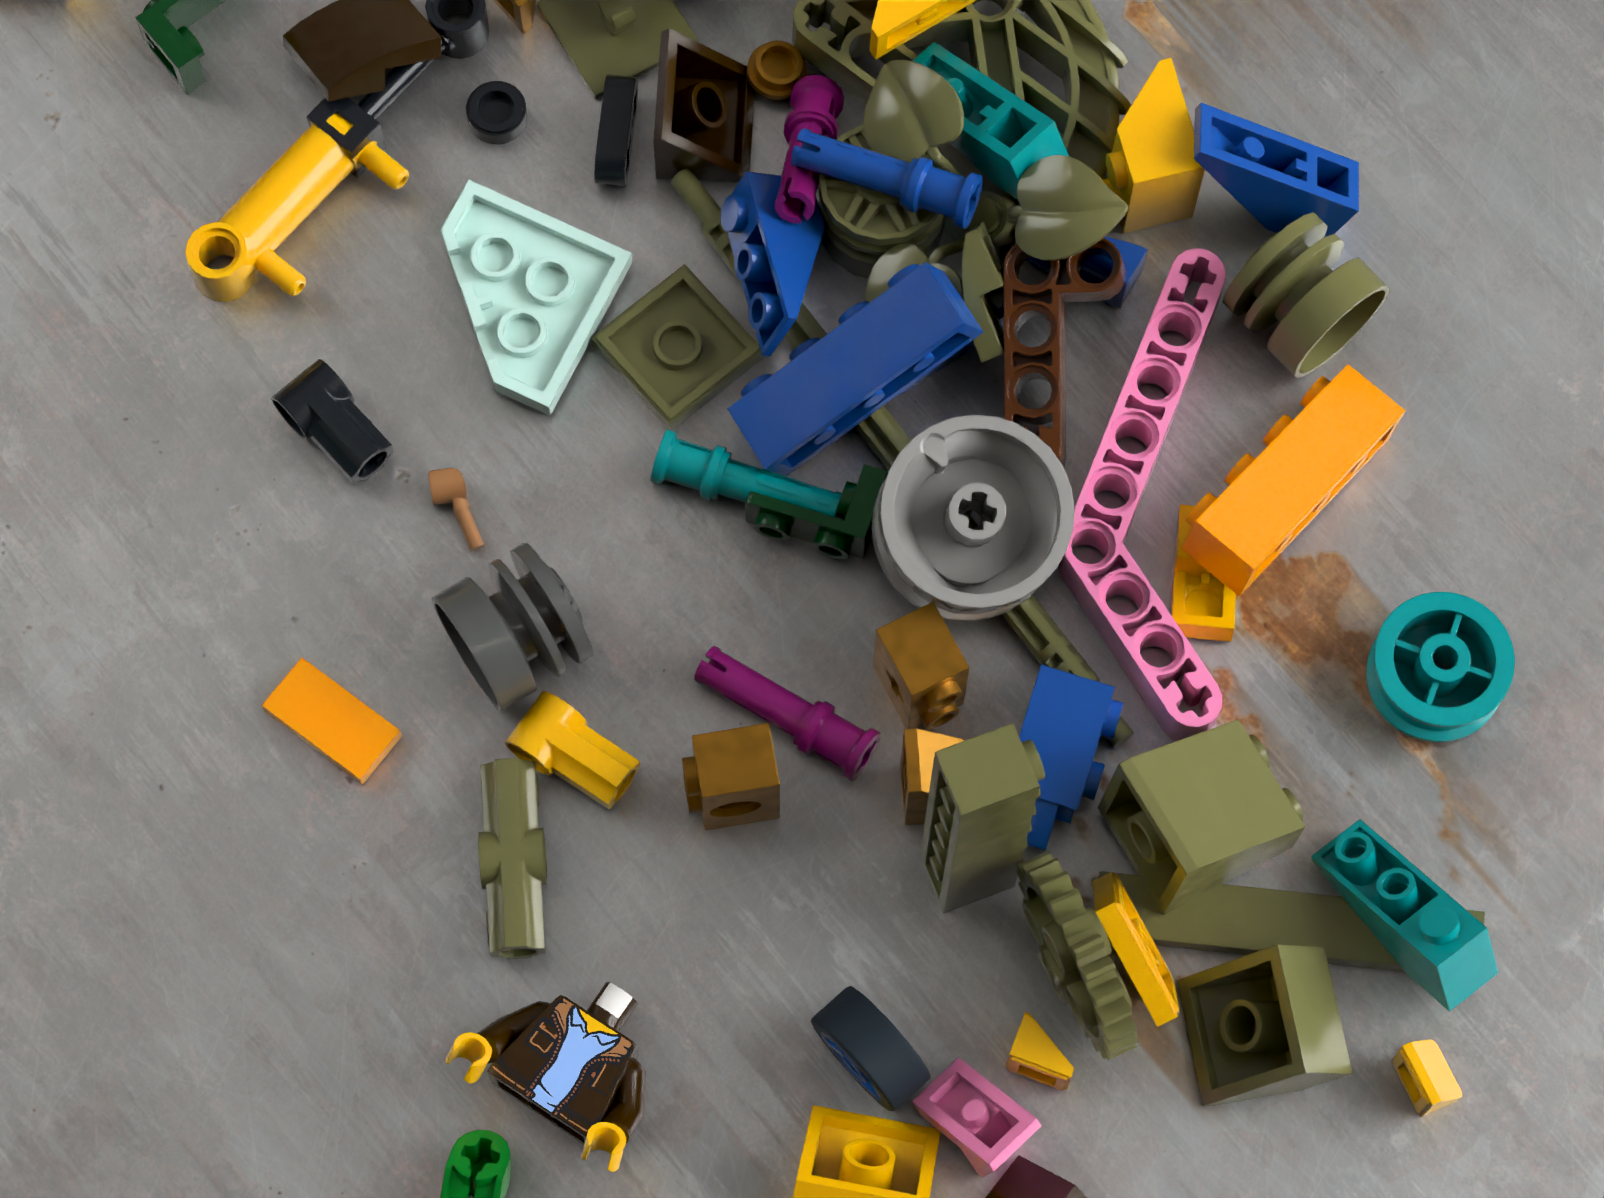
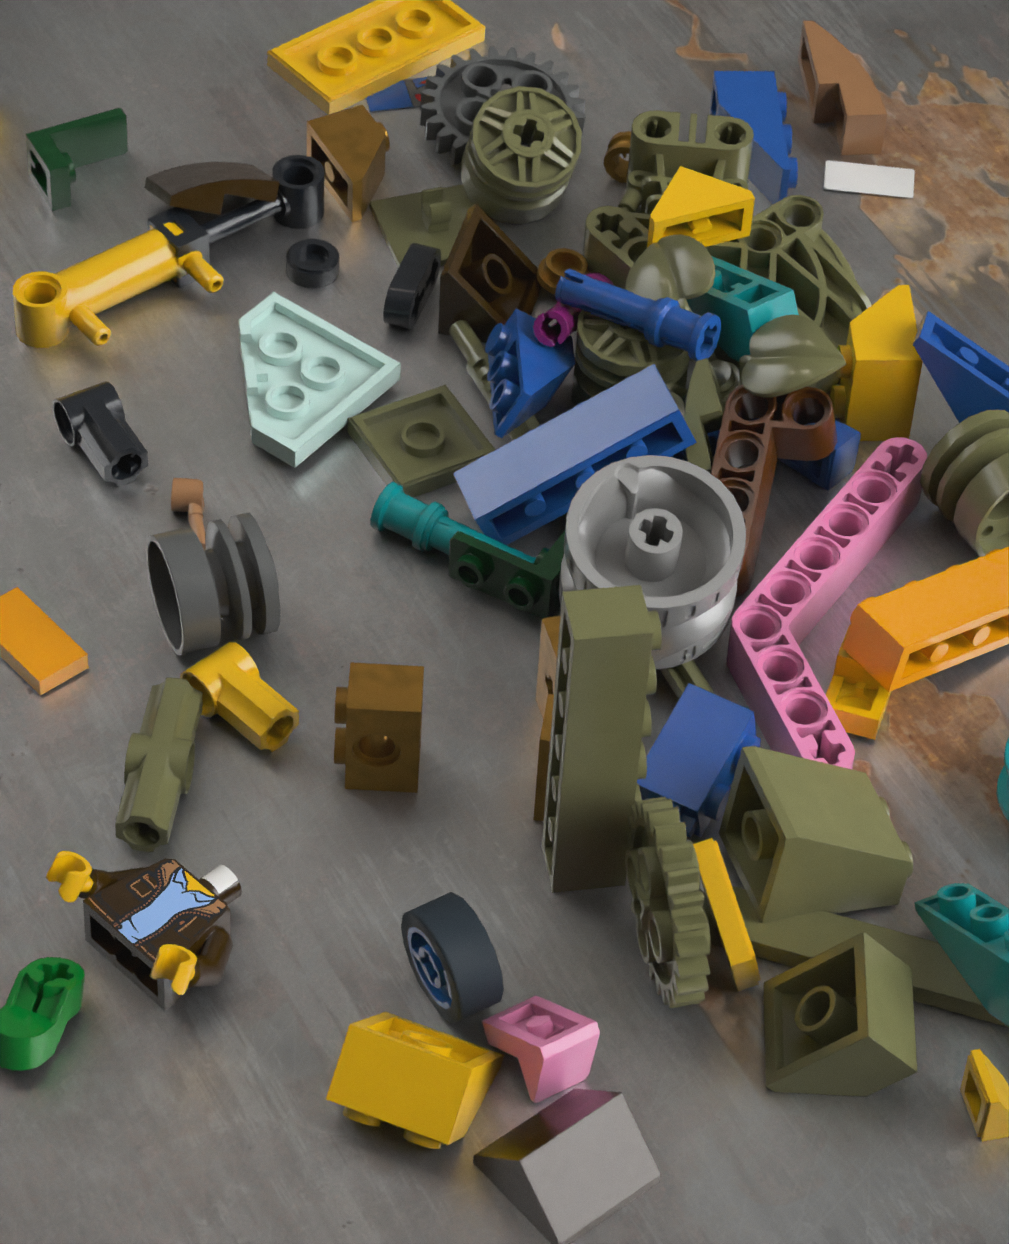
camera: 10 degrees right, 25 degrees down
magenta pin [694,646,881,782] -> none
yellow slope [1006,1011,1074,1091] -> none

